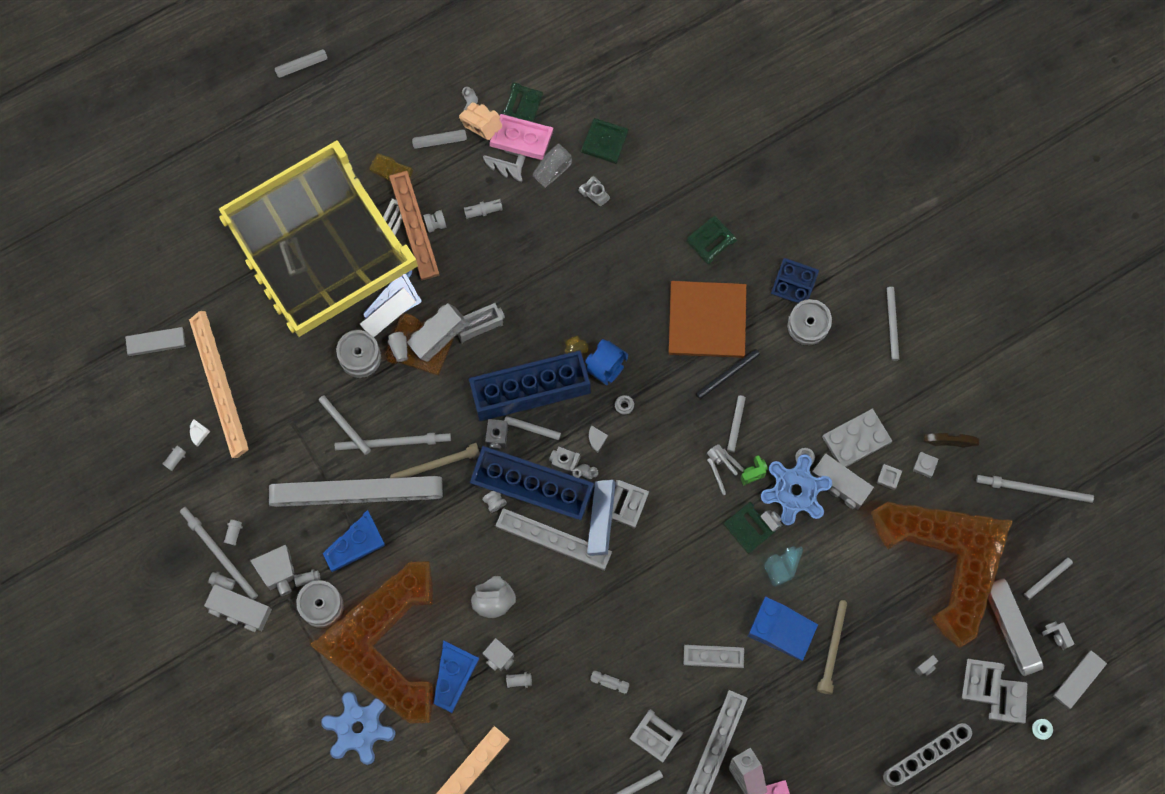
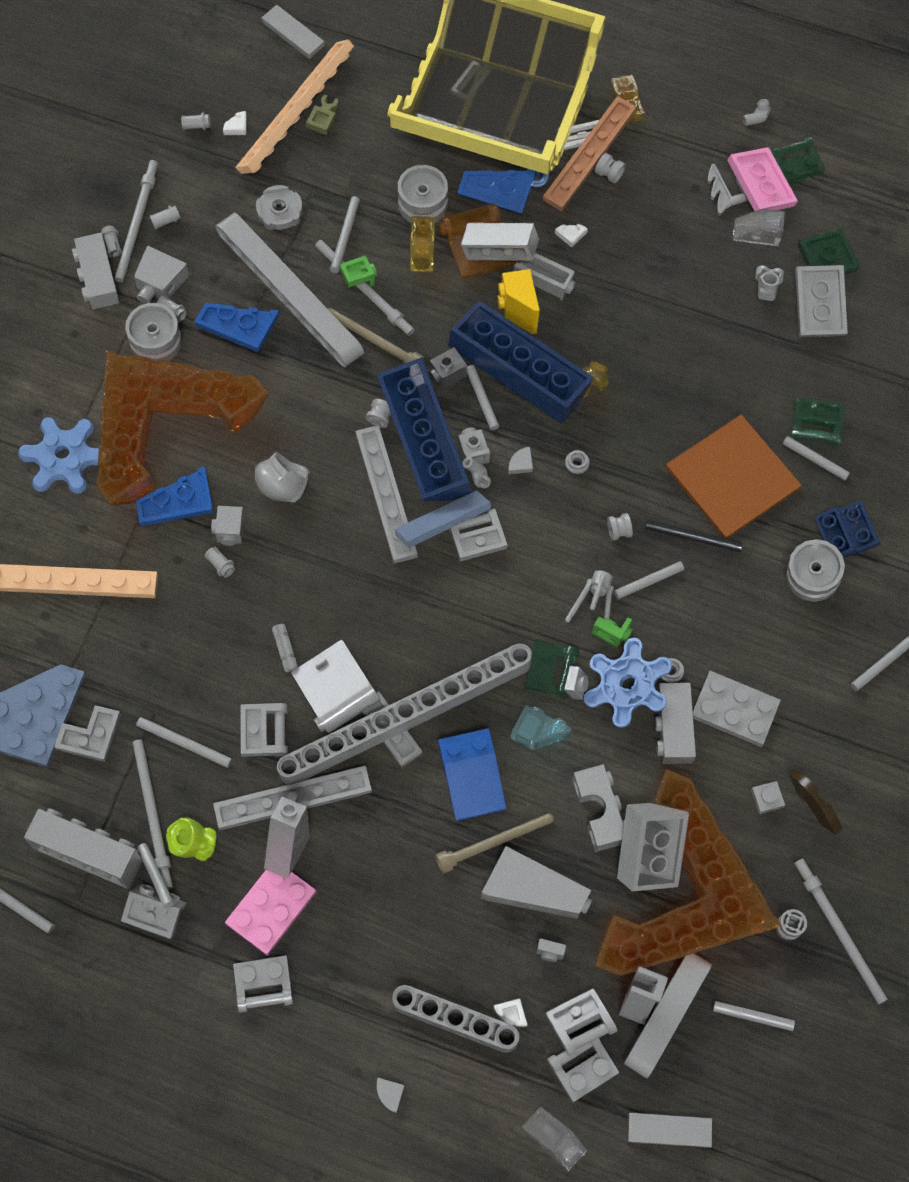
camera: 50 degrees right, 5 degrees down
tile [360,287,416,337] -> none
light grey cone [388,332,408,362] -> none
light grey axle [412,130,467,149] -> none
light nougat brick [459,102,502,140] -> none
light grey pin [464,199,503,219] -> none
blue brick [585,339,628,385] -> none
light grey plate [877,464,902,490] -> none
light aqua plate [1032,719,1053,740] -> none
light grey bracket [1042,622,1074,650] -> none
none -> light grey plate [256,185,302,230]
none -> light grey beam [277,644,532,785]
none -> door [291,639,381,733]
none -> olive plate [306,95,338,135]
none -> bright green bracket [340,255,377,288]
none -> clear yellow slope [410,216,435,272]
none -> light grey slope [481,846,592,919]
none -> white tile [494,999,527,1027]
none -> yellow slope [497,269,539,334]
none -> clear slope [522,1106,587,1171]
none -> white tile [555,224,587,247]
none -> light grey arch [572,764,625,852]
none -> light grey wheel [607,513,633,541]
none -> light grey slope [617,803,689,891]
none -> light grey window [619,966,668,1025]
none -> light grey wheel [776,909,807,941]
none -> light grey bar [783,436,850,481]
none -> light grey plate [795,265,848,337]

